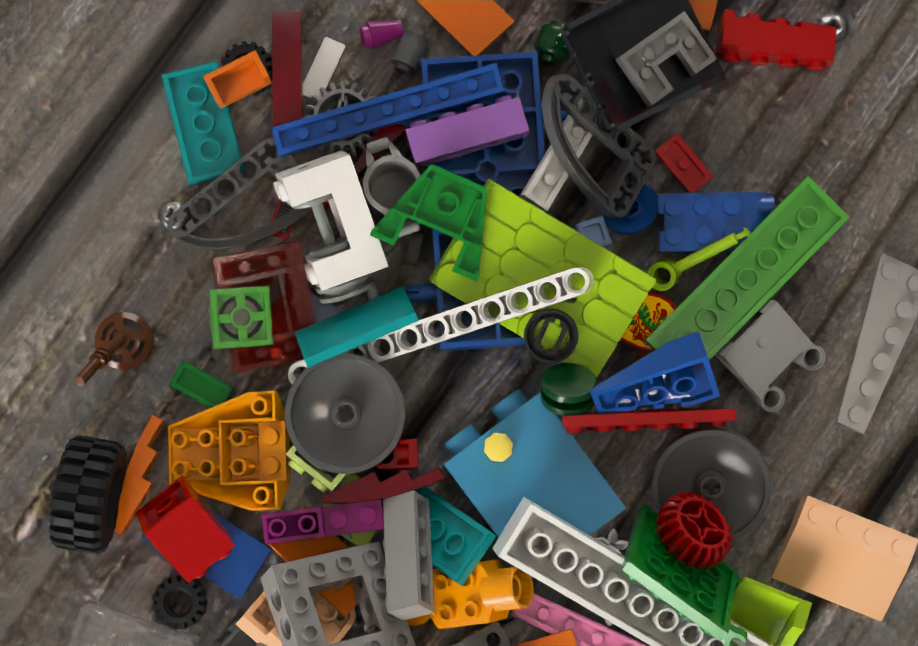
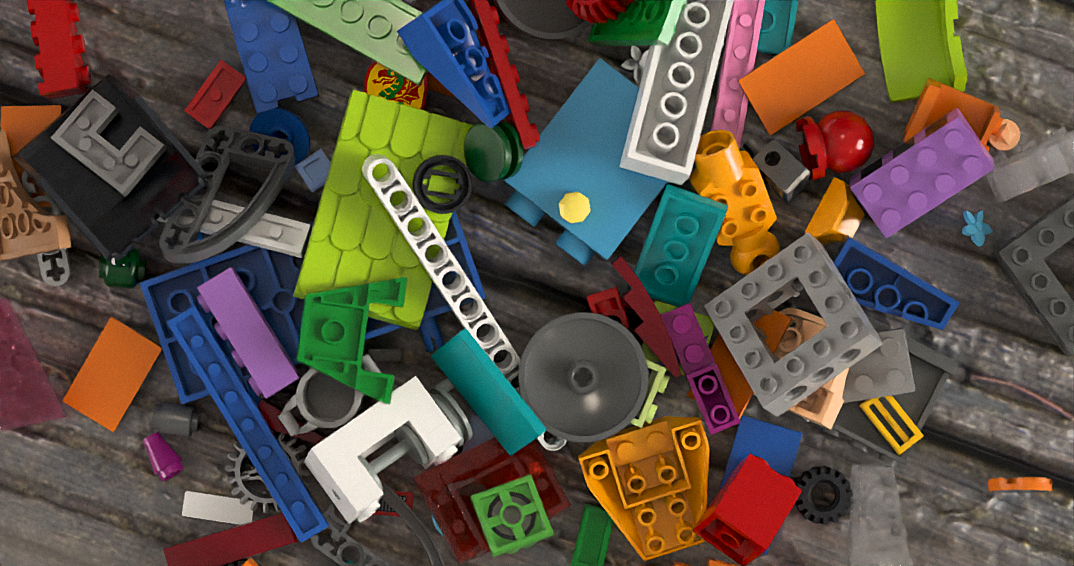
camera: 100 degrees left, 5 degrees up
light grey brick [383,490,434,620] -> none
lime piece [648,228,751,291] -> none

